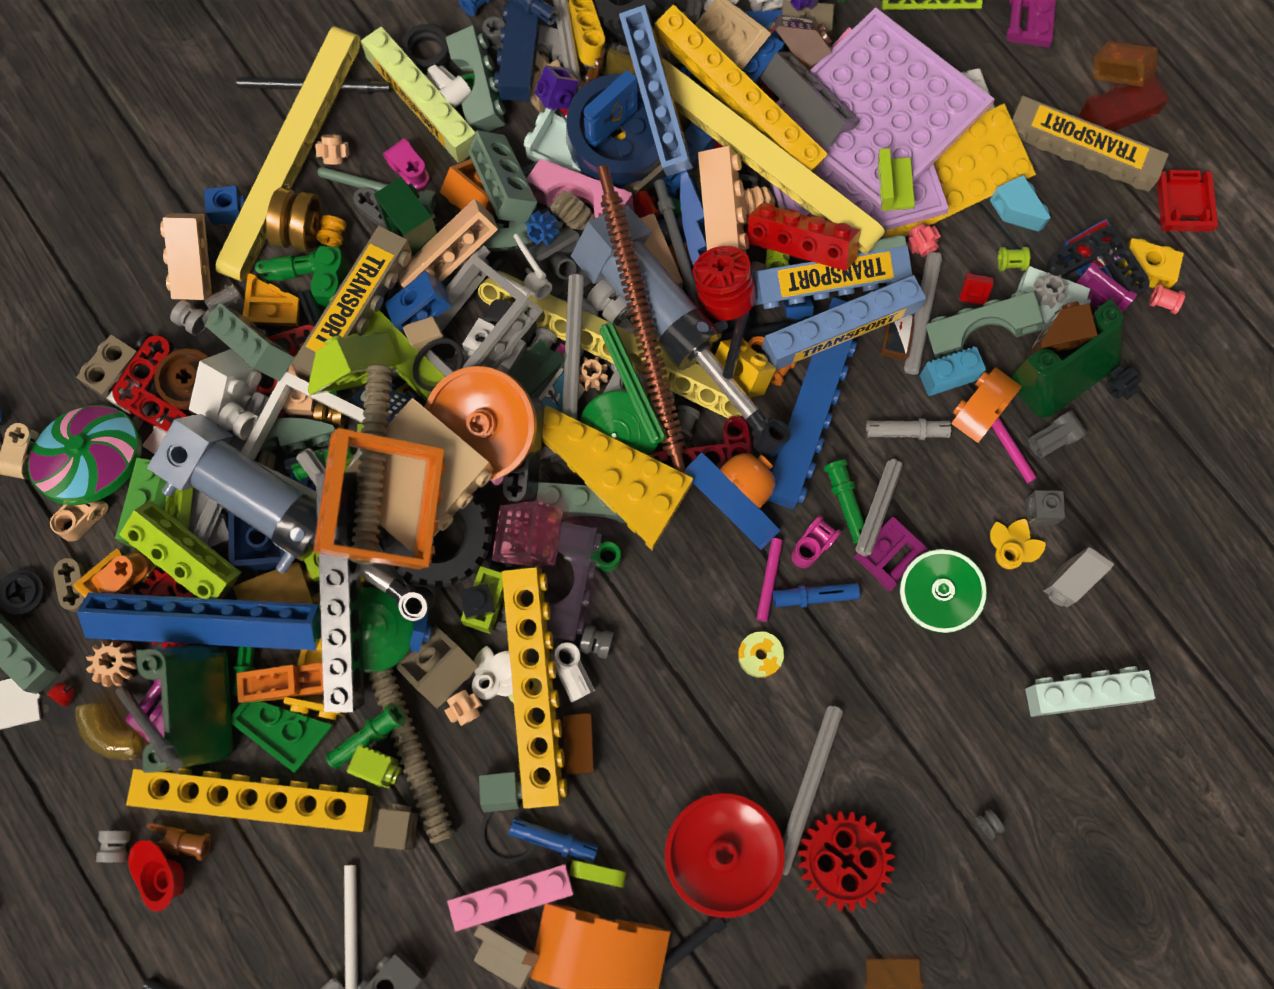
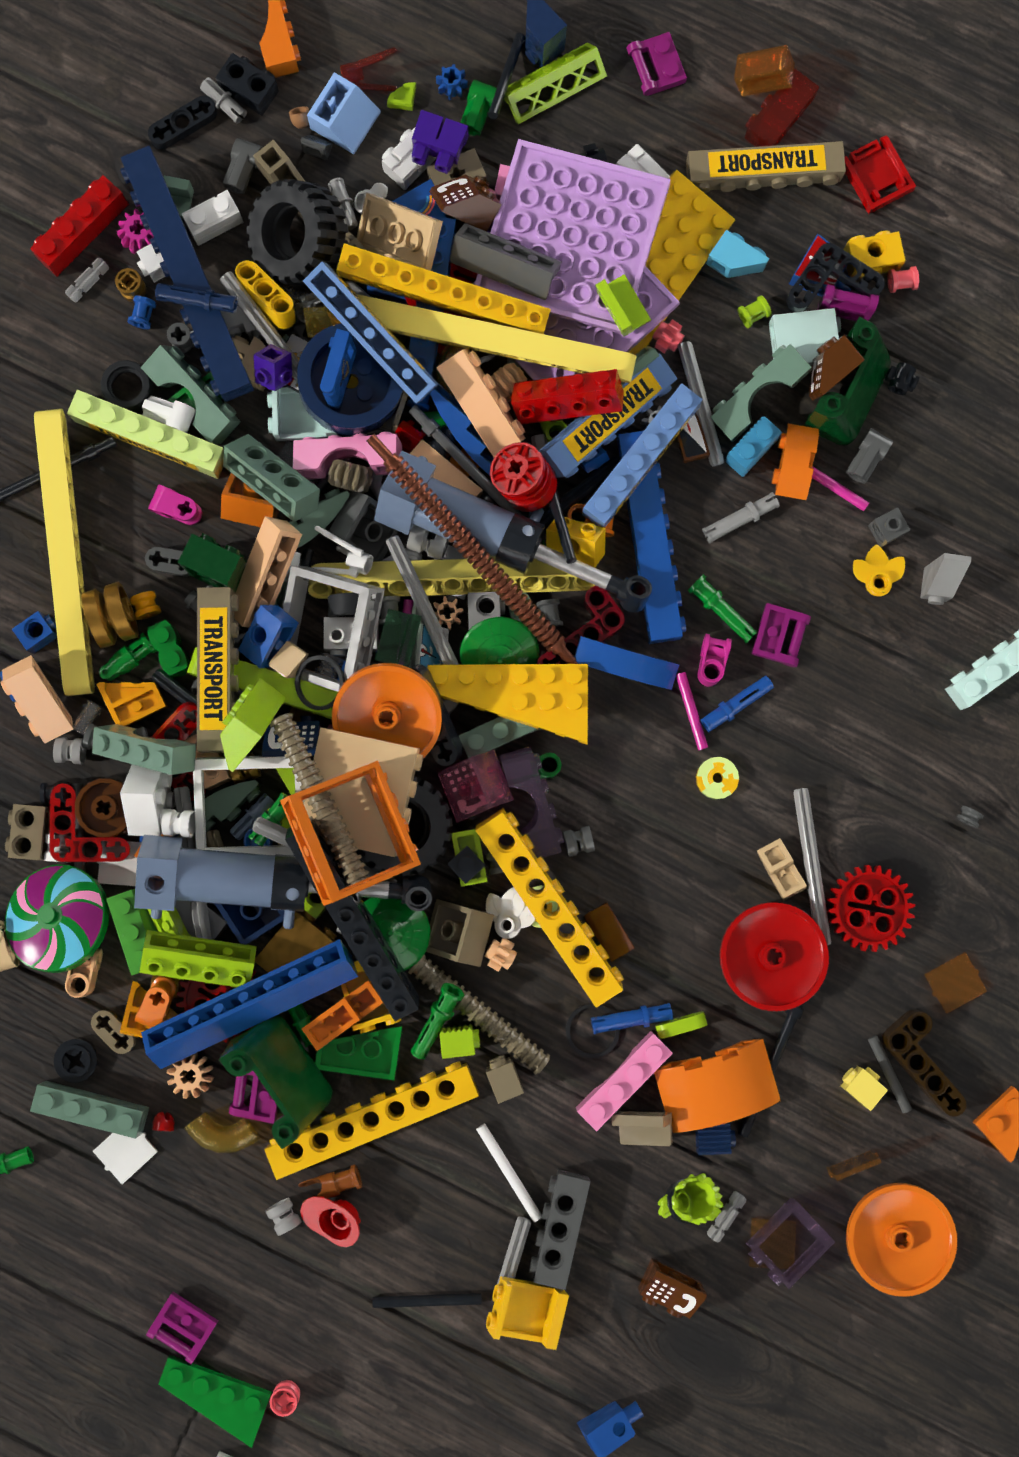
camera: 30 degrees left, 10 degrees up
dark grey bar [116,686,182,771] -> none
light nougat gear [316,135,349,164] -> none
sand green piece [317,167,438,212] -> none
blue plate [409,613,432,652] -> none
sand green brick [479,772,523,812] -> none
blue gear [525,210,560,246] -> none
white piece [550,642,595,702] -> none
reddish brown plate [583,48,606,86] -> none
green axle [600,322,666,444] -> none
orange cylinder [720,453,775,508] -> none
light grey axle [856,459,903,557] -> none
green hat [900,549,987,633] -> none
red tile [959,273,993,305] -> none
light grey gear [1033,272,1068,309] -> none
none -> tan slope [757,838,807,901]

